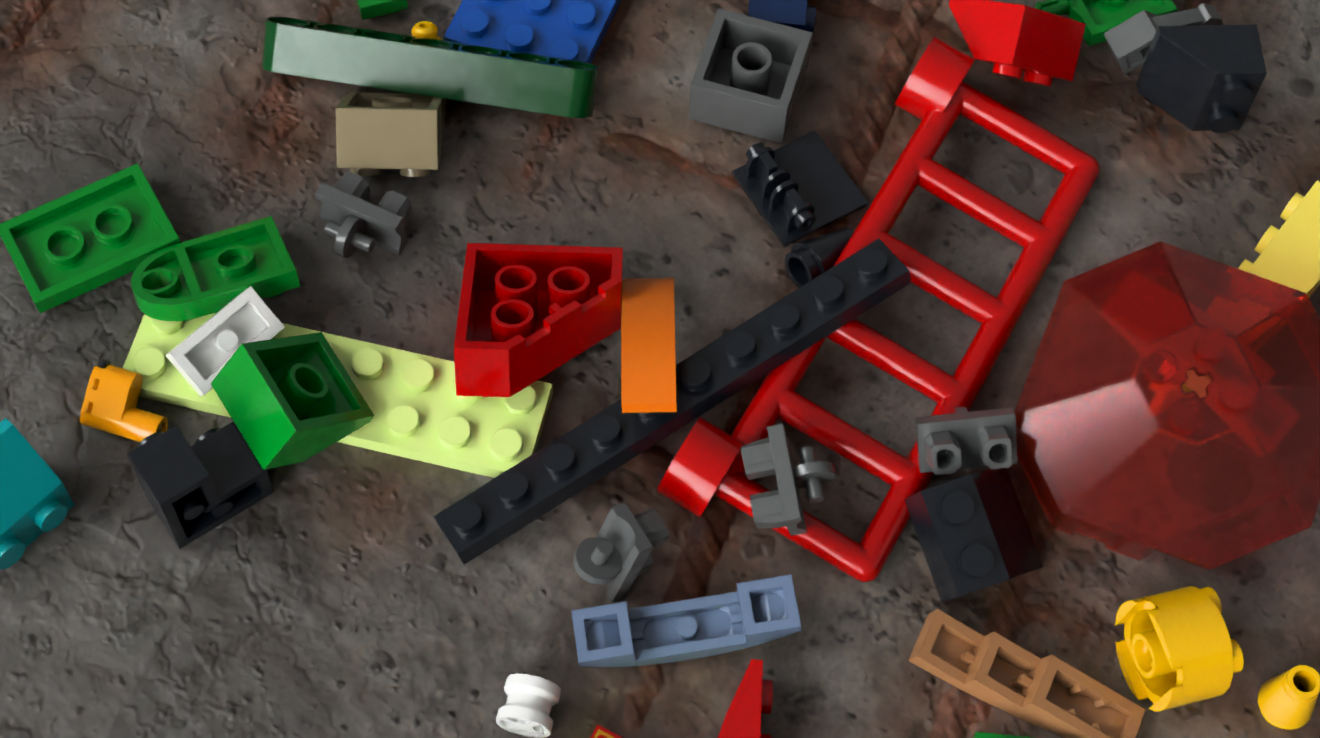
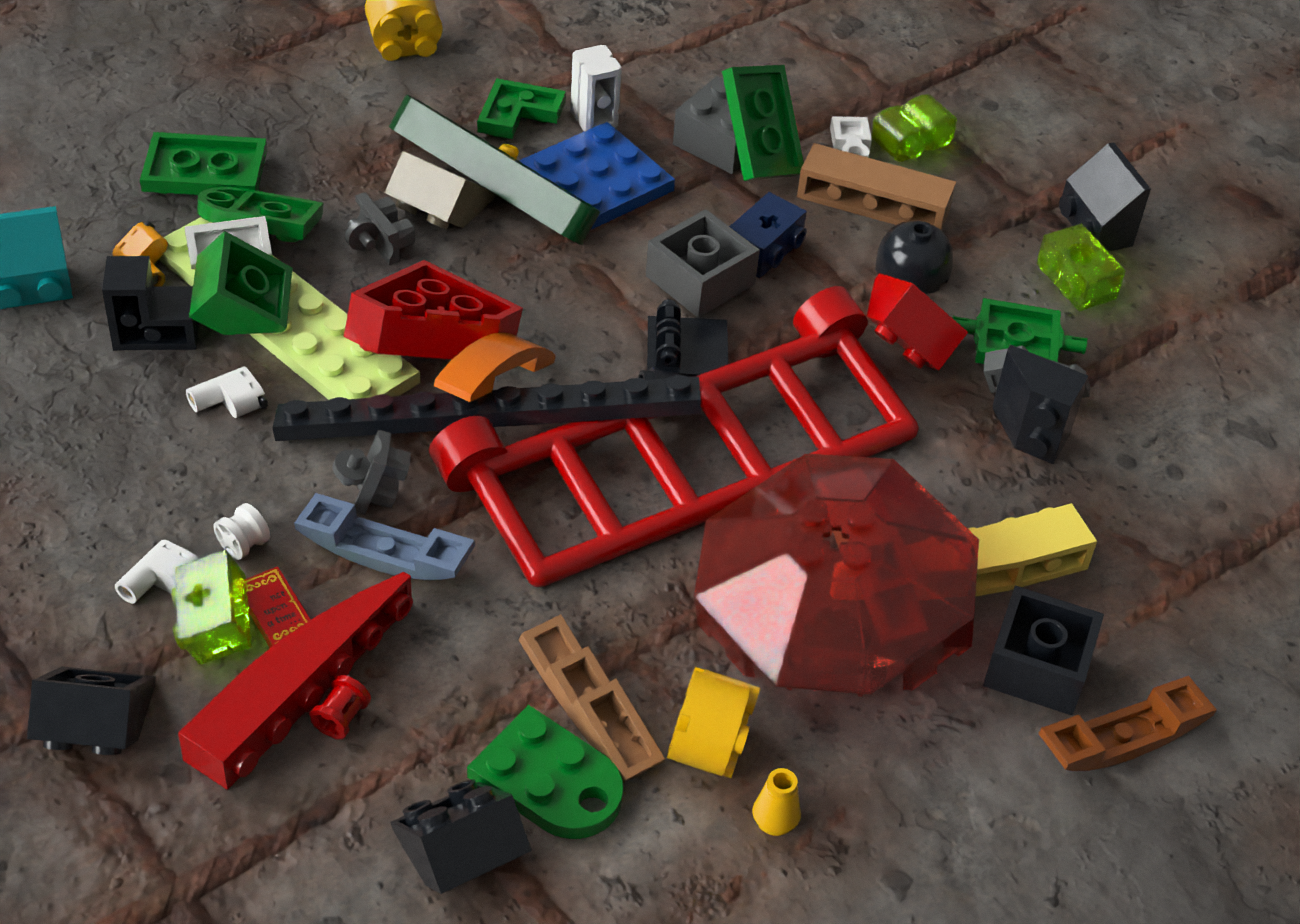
camera: 30 degrees right, 15 degrees down
dark grey hips [741,424,836,536] -> none
black slope [905,468,1043,602] -> none
dark grey hips [915,406,1017,475] -> none
none -> white piece [186,366,268,418]

